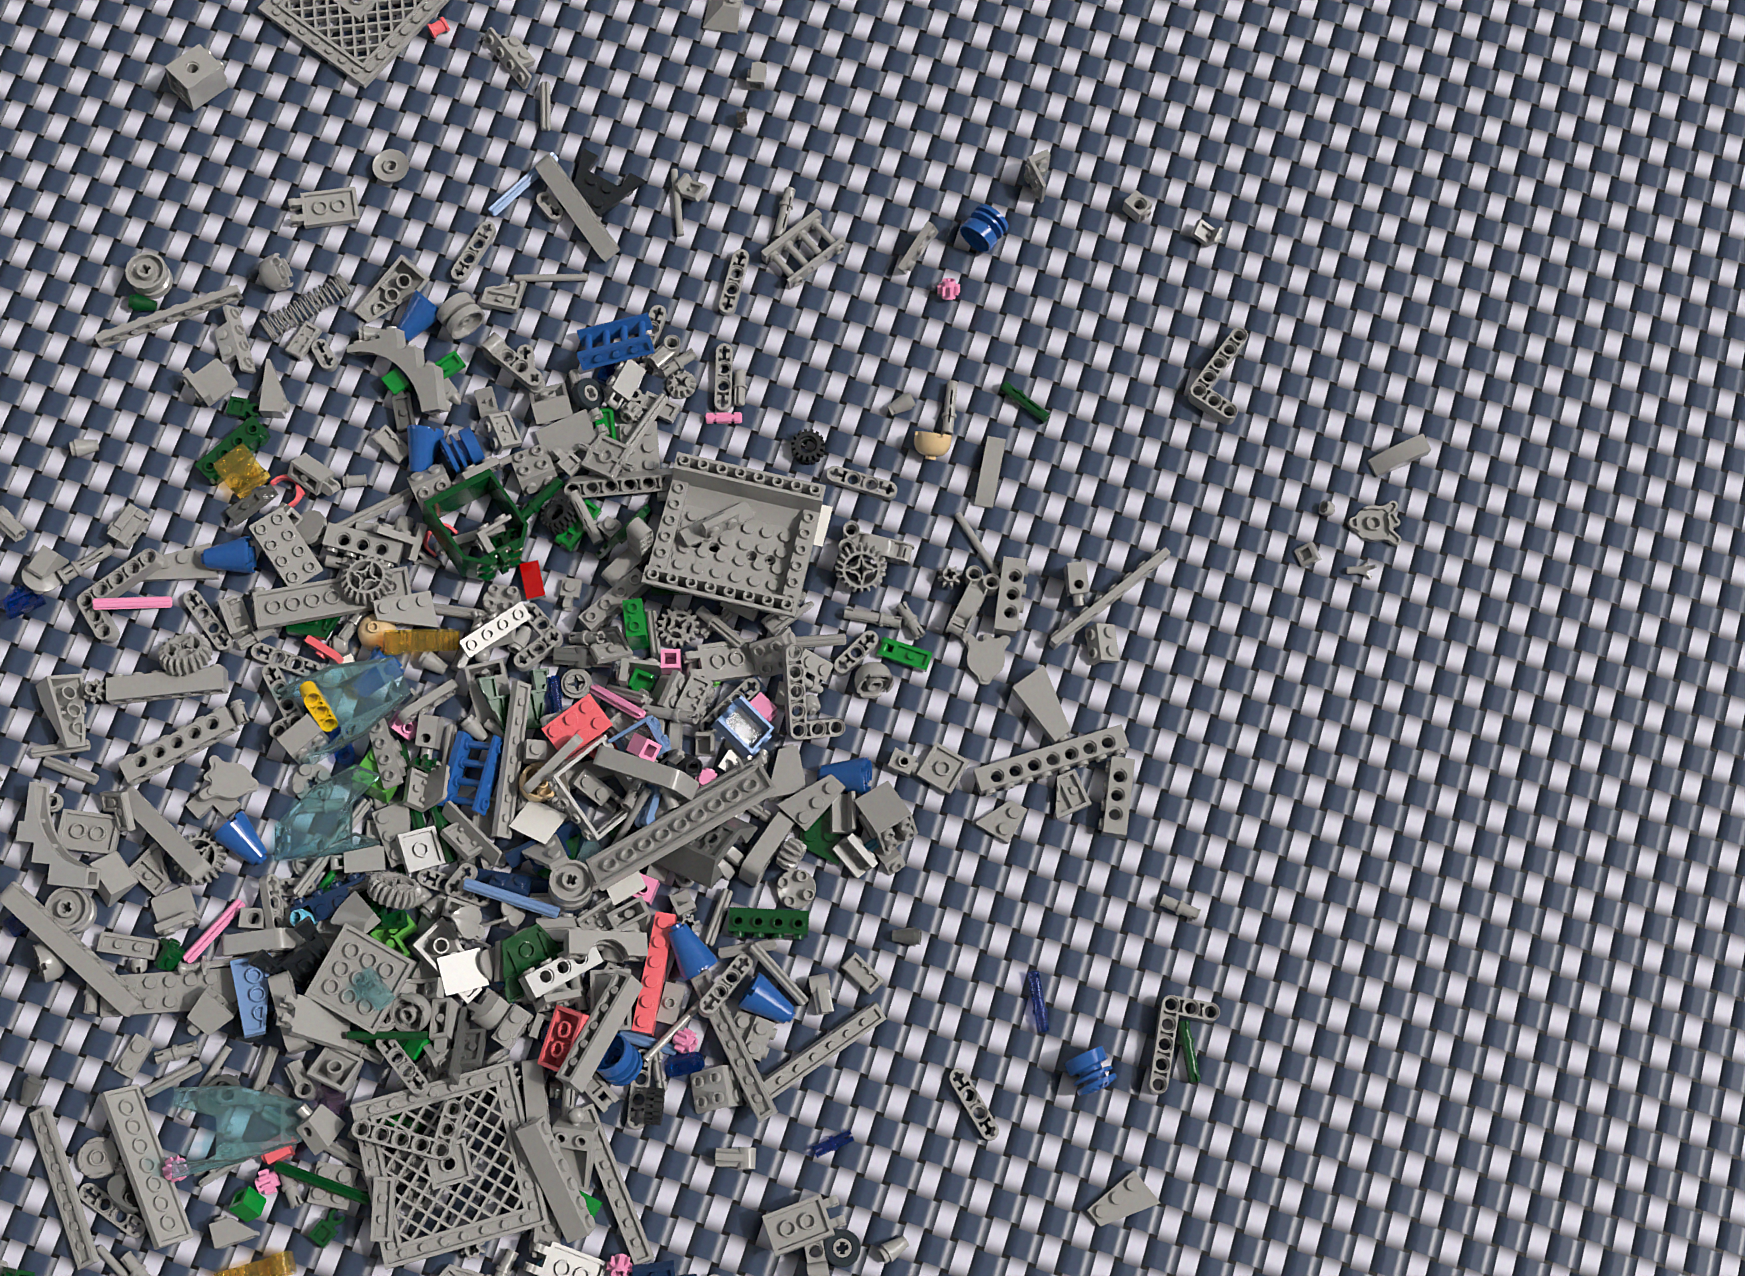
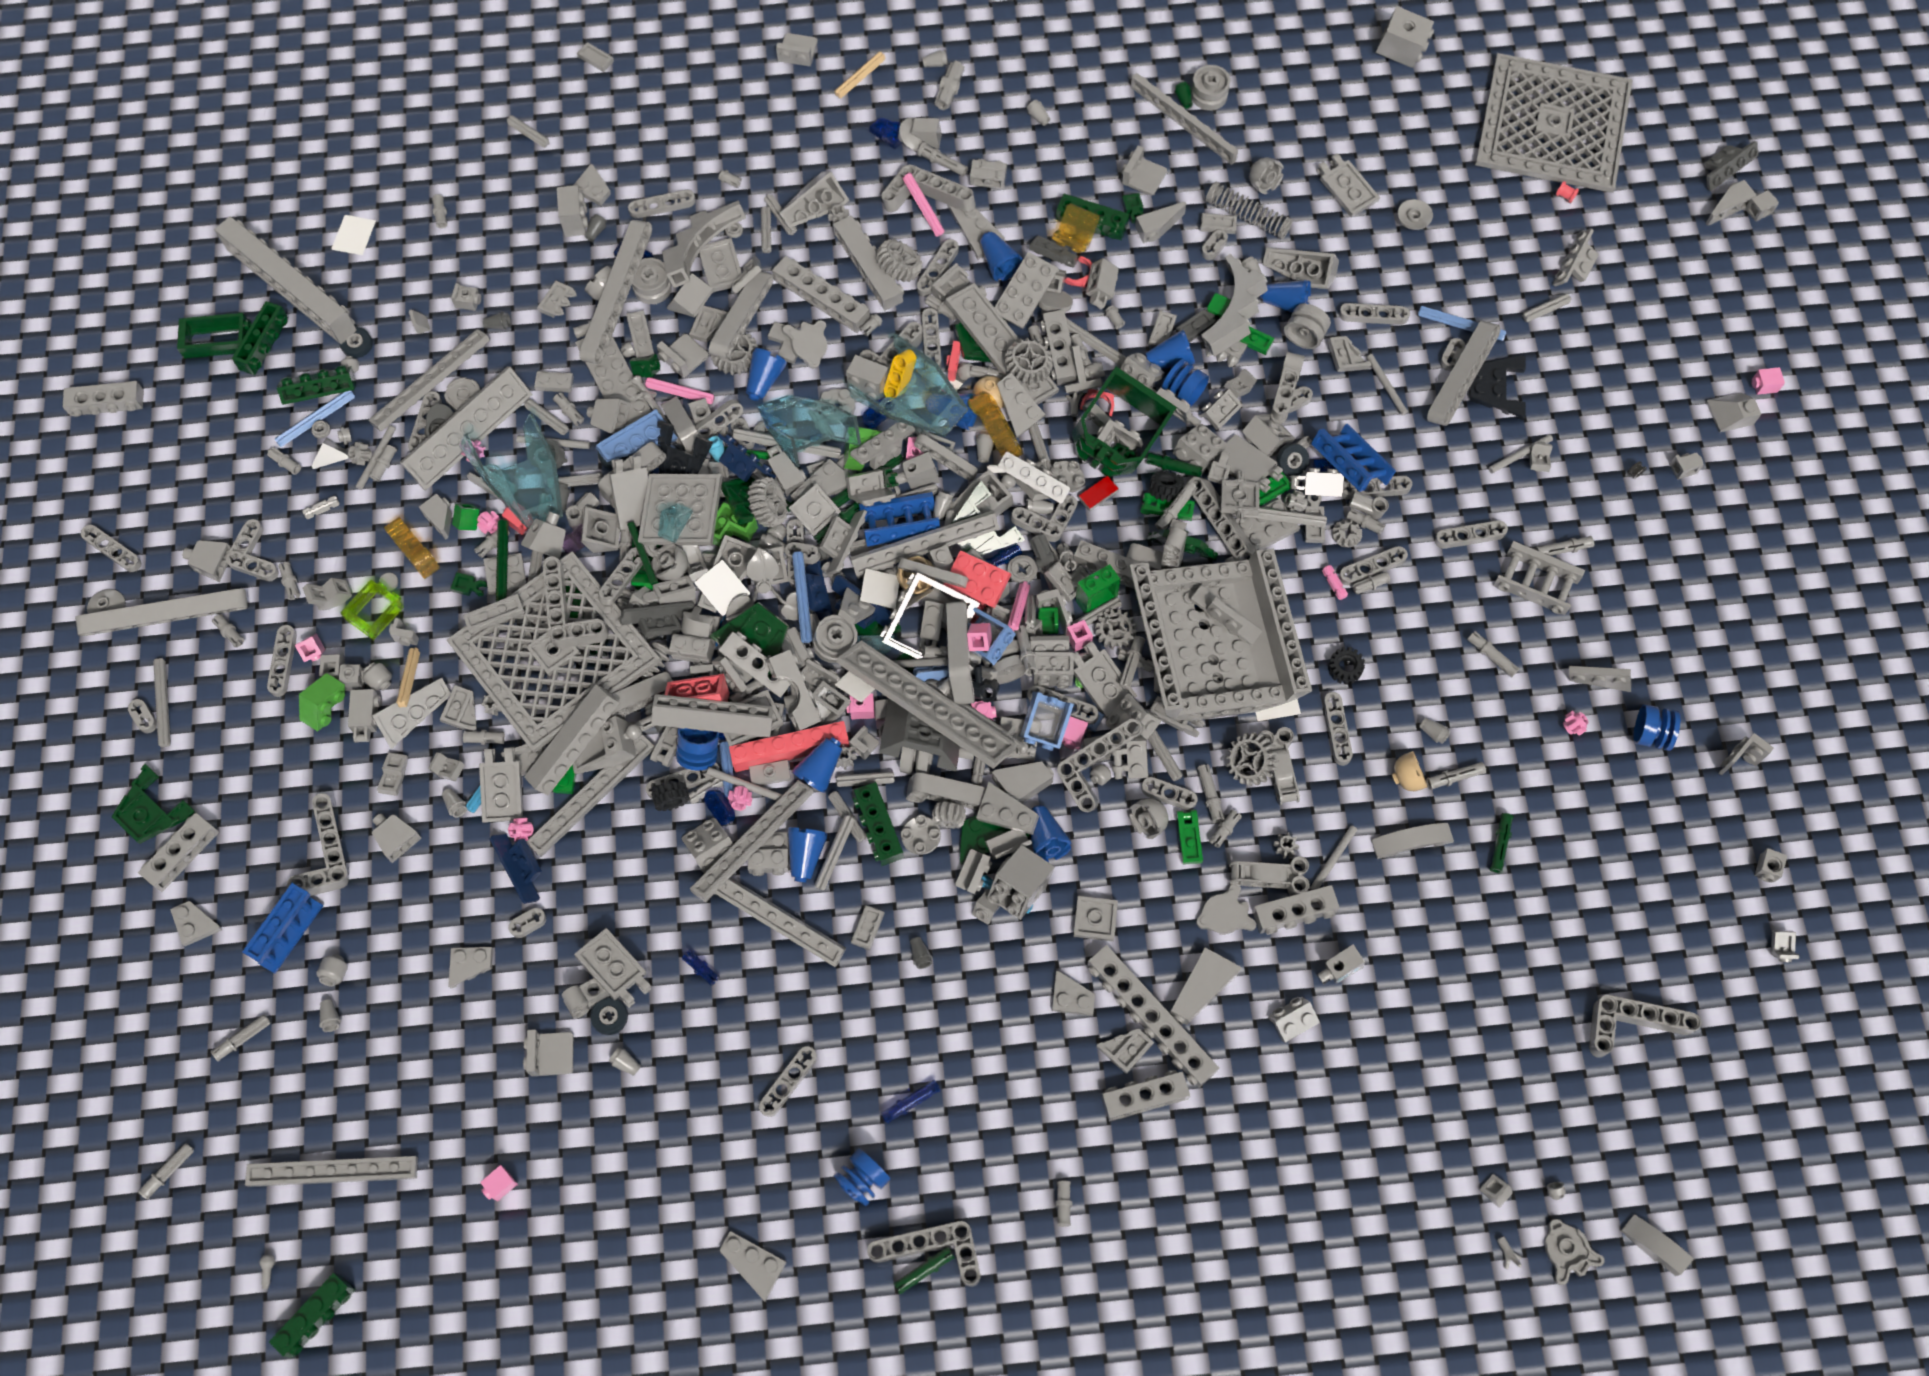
camera: 70 degrees right, 5 degrees down
light grey bracket [214,305,256,374] -> none
light grey slope [330,891,381,934] -> none
light grey plate [560,577,582,612] -> none
light grey panel [695,732,716,757] -> none
light grey beam [698,954,753,1018] -> none
light grey piece [715,1147,756,1170] -> none
light grey piece [808,973,834,1015] -> none
light grey brick [888,747,919,778] -> none
light grey plate [1049,547,1171,650] -> none
none -> light grey plate [537,281,577,318]
none -> light grey pin [1467,631,1520,678]

